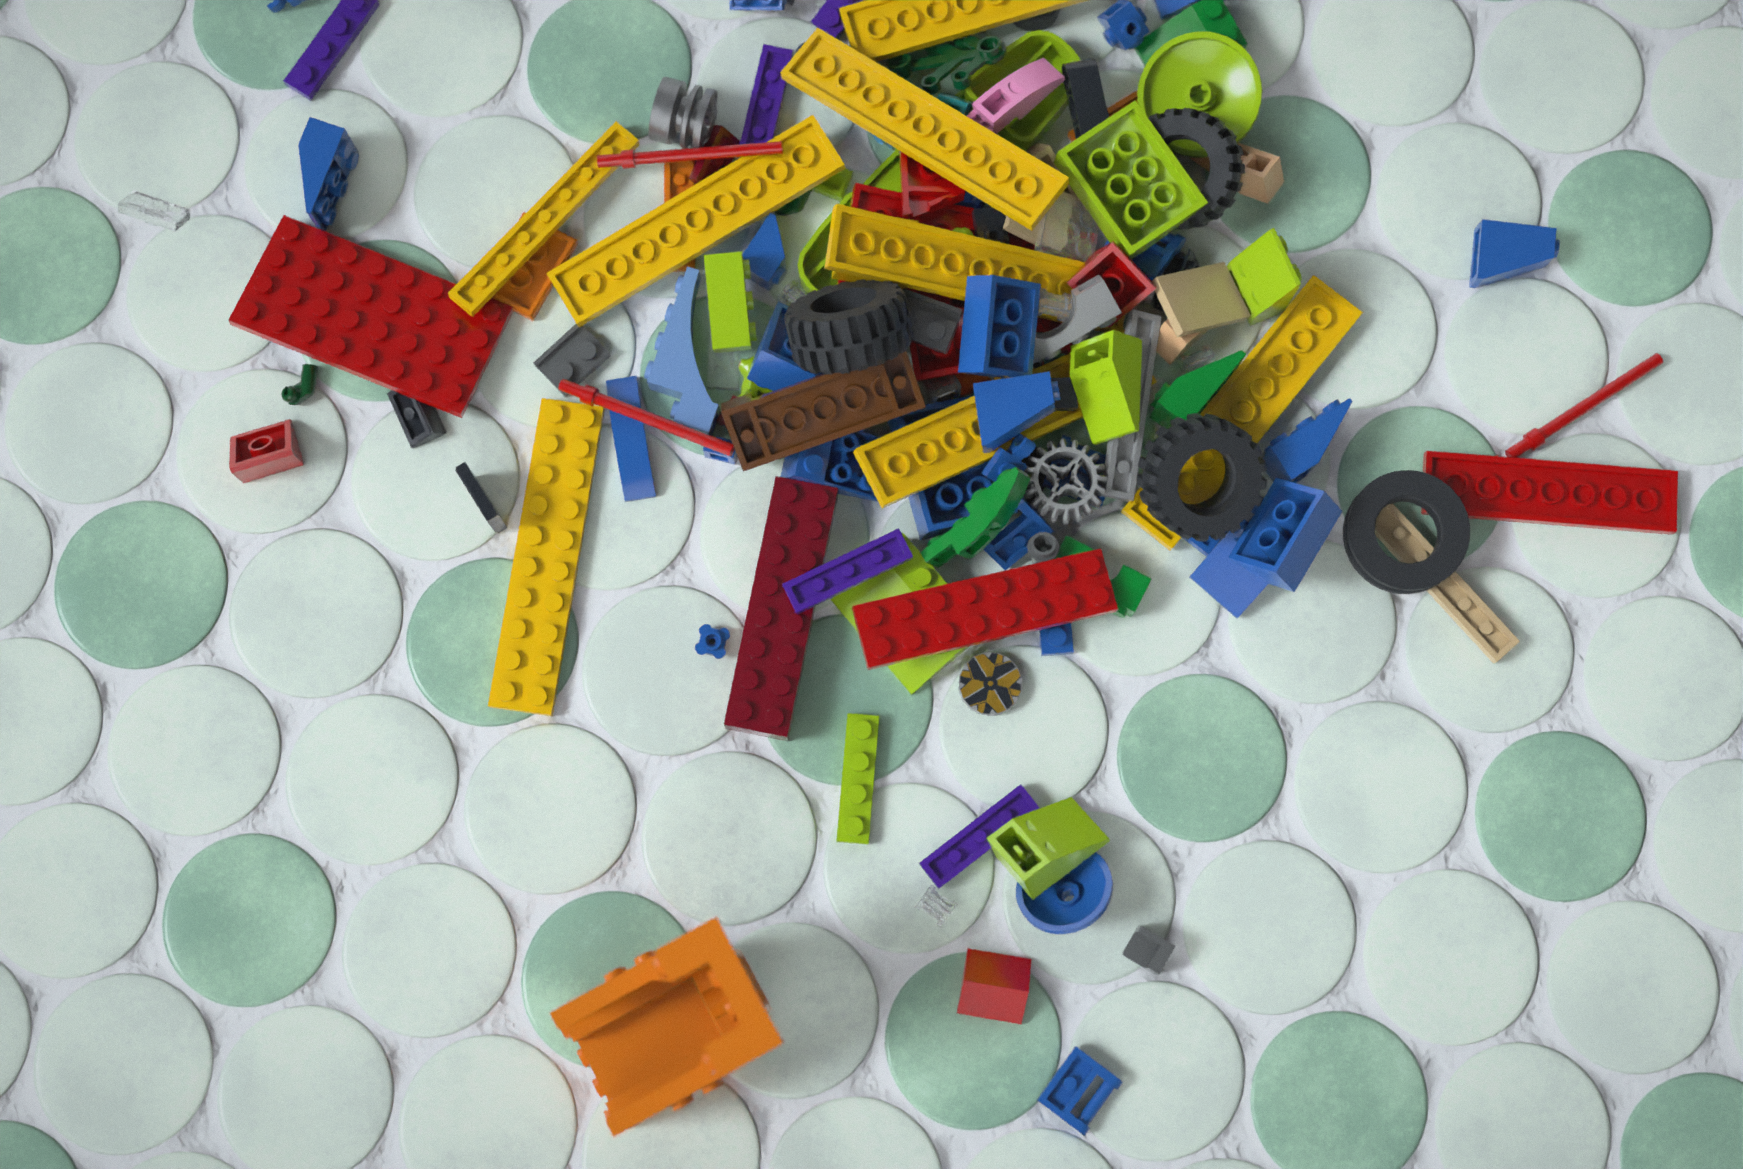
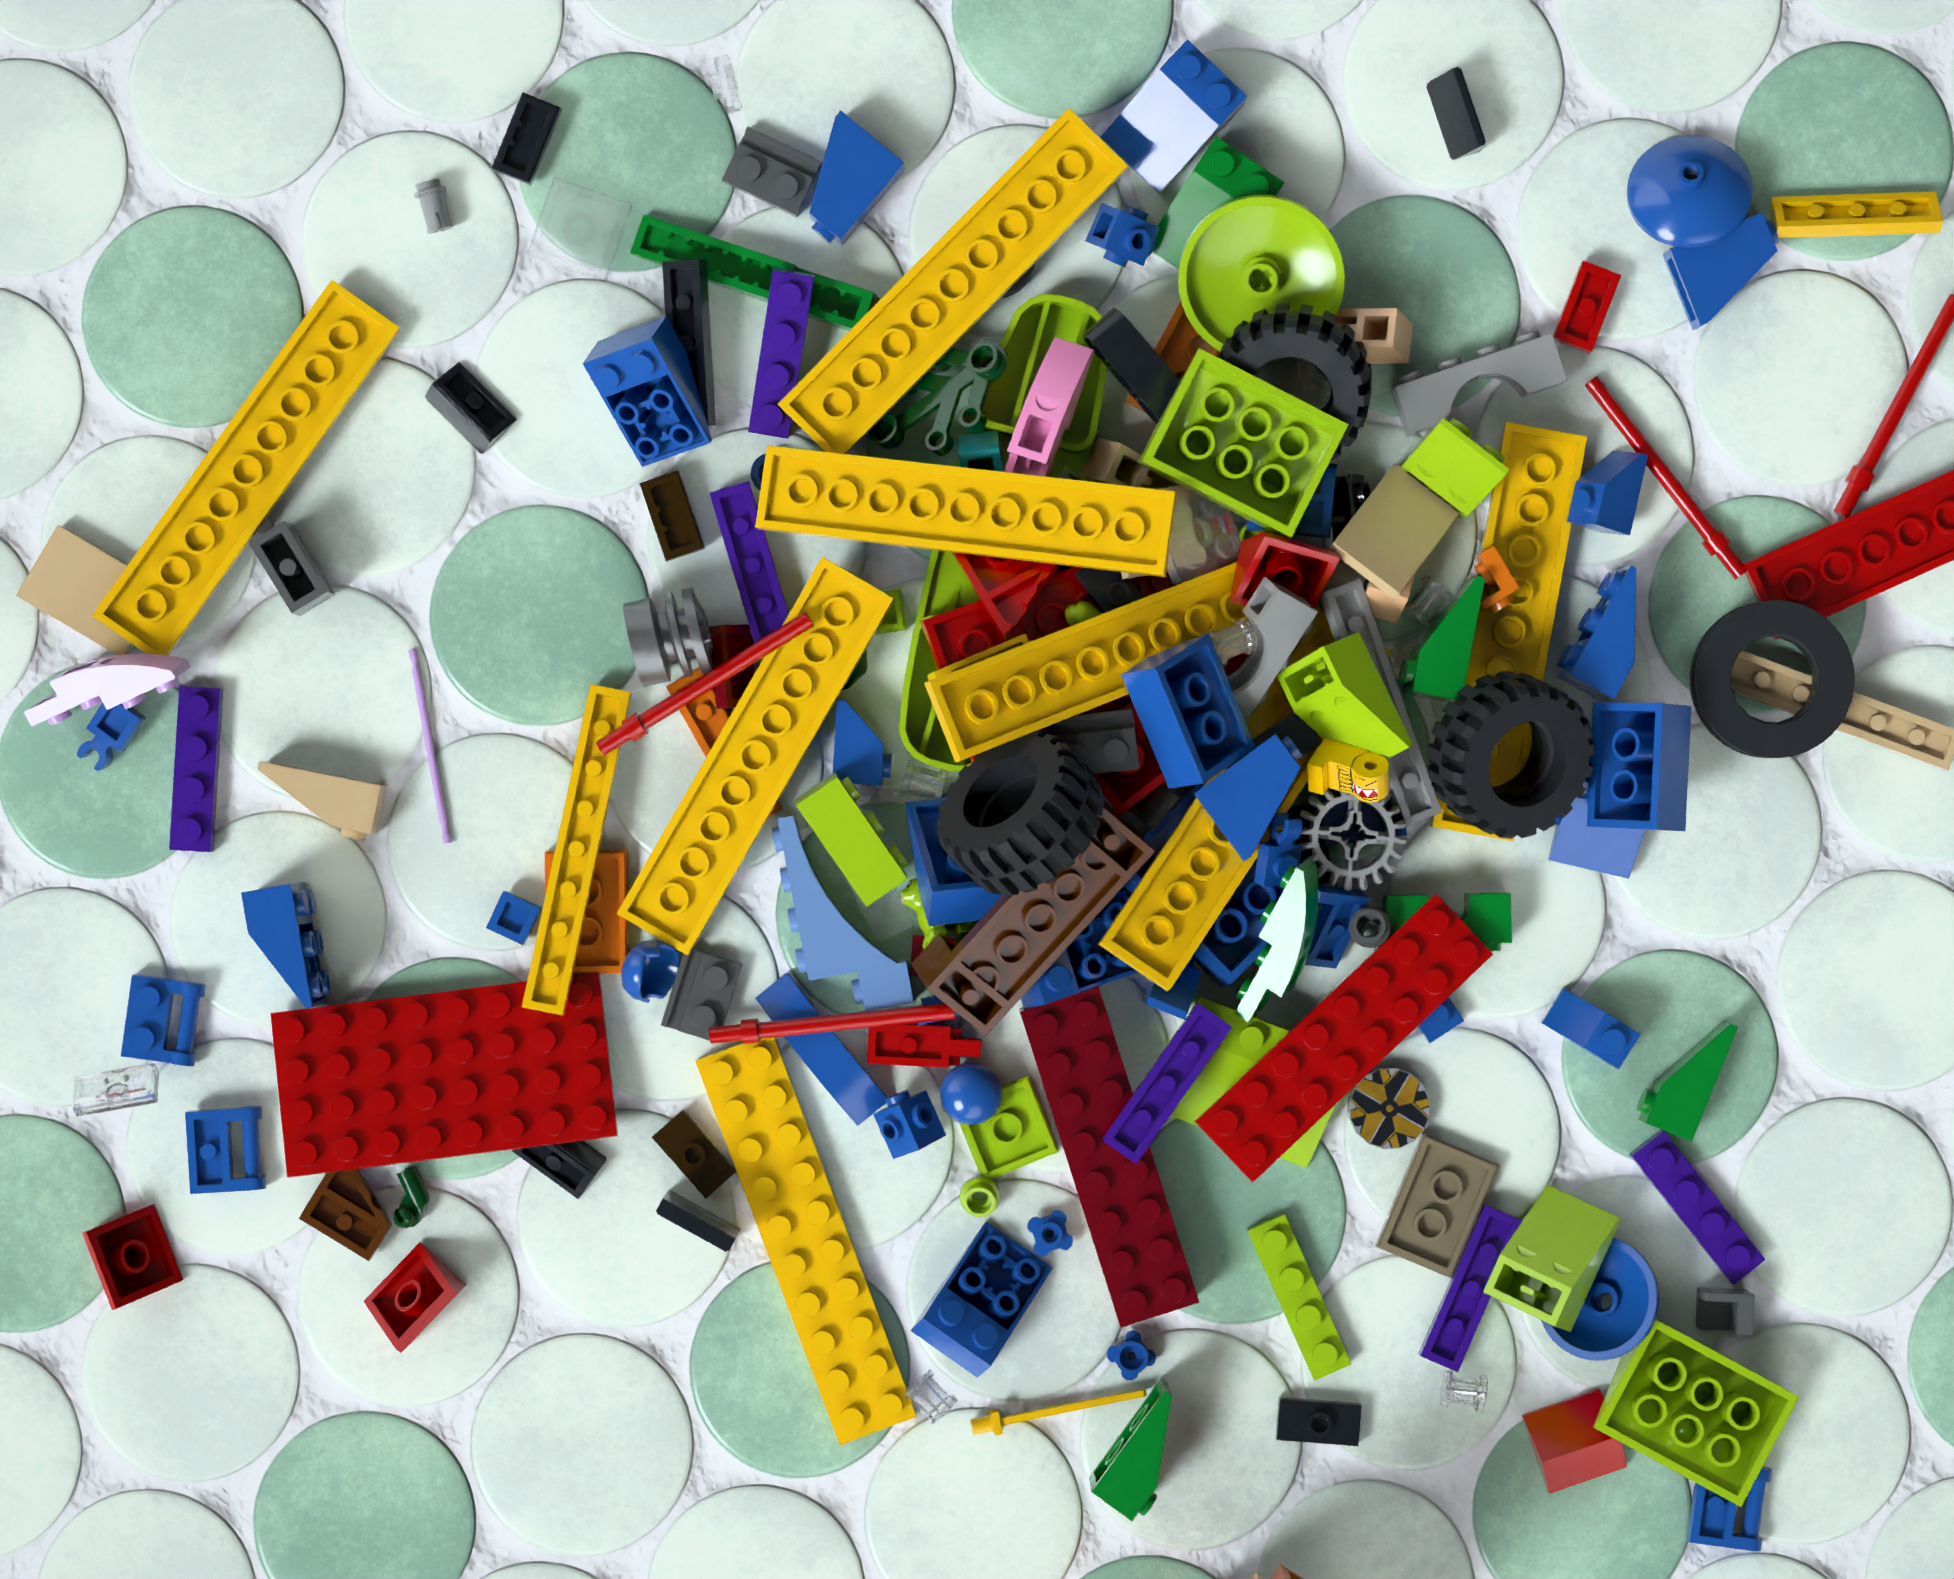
camera: 25 degrees left, 10 degrees up
none -> red slope [82,1204,183,1310]
none -> blue plate [121,974,206,1066]
none -> blue plate [185,1106,266,1194]
none -> tan slope [257,761,387,840]
none -> reddish brown wing [298,1169,393,1261]
none -> lavender piece [408,649,452,844]
none -> blue plate [486,890,542,945]
none -> blue hair [621,940,680,1003]
none -> dark brown plate [639,470,705,562]
none -> dark brown plate [652,1109,737,1199]
none -> red hinge [867,1023,982,1068]
none -> blue brick [873,1090,946,1159]
none -> clear bush [903,1369,958,1424]
none -> blue slope [910,1221,1053,1378]
none -> blue hair [939,1062,1003,1125]
none -> lime tile [959,1075,1059,1179]
none -> lime plate [959,1177,1001,1217]
none -> yellow sword [970,1389,1147,1436]
none -> green slope [1089,1378,1172,1521]
none -> blue plate [1107,1331,1156,1380]
none -> blue slope [1143,958,1201,1020]
none -> black plate [1275,1397,1362,1446]
none -> yellow leg [1307,738,1390,803]
none -> dark tan tile [1375,1132,1500,1279]
none -> light grey arch [1391,330,1568,437]
none -> black slope [1426,67,1486,160]
none -> orange bracket [1474,545,1519,613]
none -> blue slope [1541,988,1641,1069]
none -> red plate [1553,260,1621,354]
none -> blue slope [1567,451,1648,536]
none -> red bar [1584,376,1747,580]
none -> lime slope [1593,1319,1799,1507]
none -> blue dish [1627,135,1753,248]
none -> dark purple plate [1629,1130,1765,1285]
none -> green slope [1637,1021,1738,1142]
none -> yellow plate [1769,191,1943,238]

